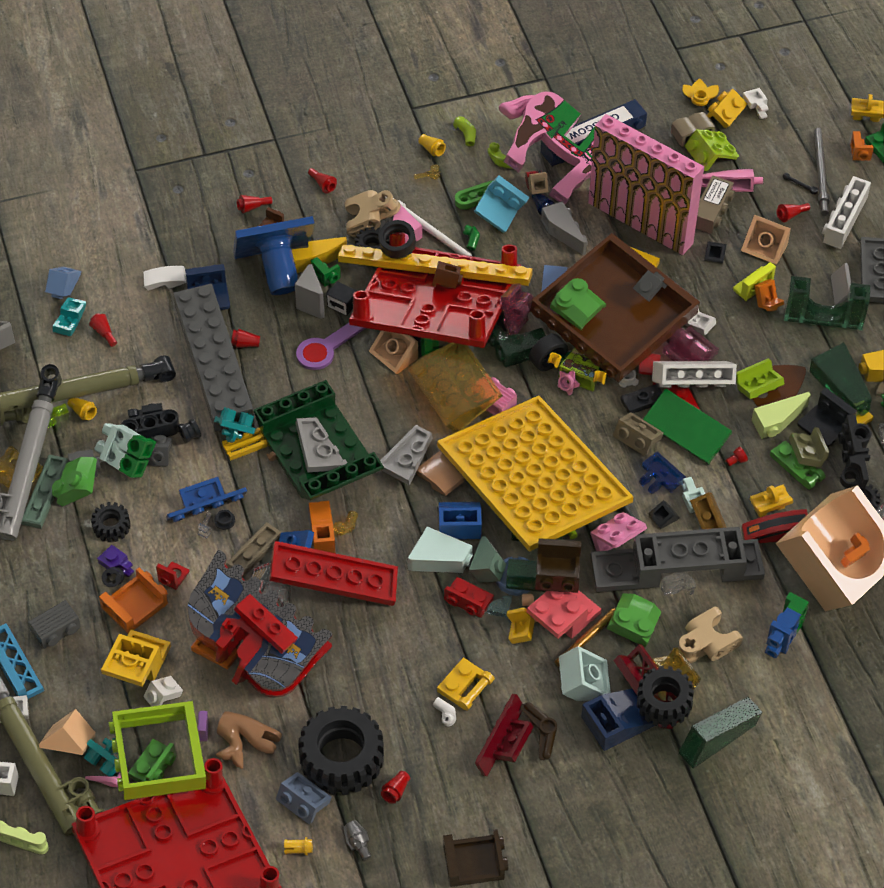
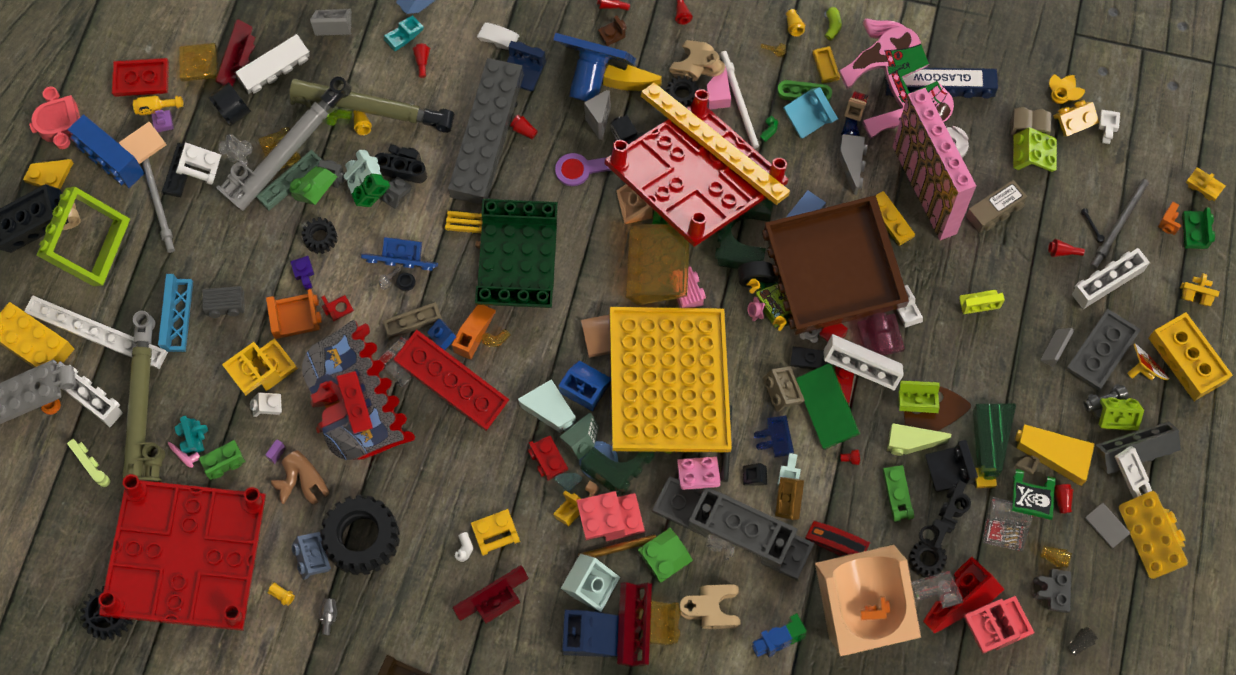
camera: 35 degrees right, 15 degrees up
light nougat slope [39,709,96,755] -> none
black bush [102,567,124,587] -> none
lime window [109,701,206,800] -> none
black wheel [178,418,201,443] -> none
teal hips [214,407,255,443] -> none
light grey wing [296,417,347,472] -> none
green bracket [311,257,341,287] -> none
black tyre [378,220,416,259] -> none
light grey wing [380,425,433,486] -> none
red cone [381,771,410,804] -> none
reddish brown brick [432,261,463,289] -> none
lime arm [487,142,513,169] -> none
clear pink plate [500,283,534,335] -> none
dark brown piece [521,702,557,761] -> none
dark brown panel [535,538,581,593] -> none
bright green slope [550,278,606,330] -> none
dark grey bracket [633,270,667,302] -> none
black tyre [637,666,694,728] -> none
bright pink piece [702,169,763,192] -> none
black slope [704,241,727,263] -> none
light nougat slope [741,215,791,264] -> none
yellow hips [750,484,793,517] -> none
orange bracket [754,279,784,311] -> none
clear green arch [784,276,871,330] -> none
olive bracket [789,427,829,468] -> none
none -> yellow tile [812,46,840,84]

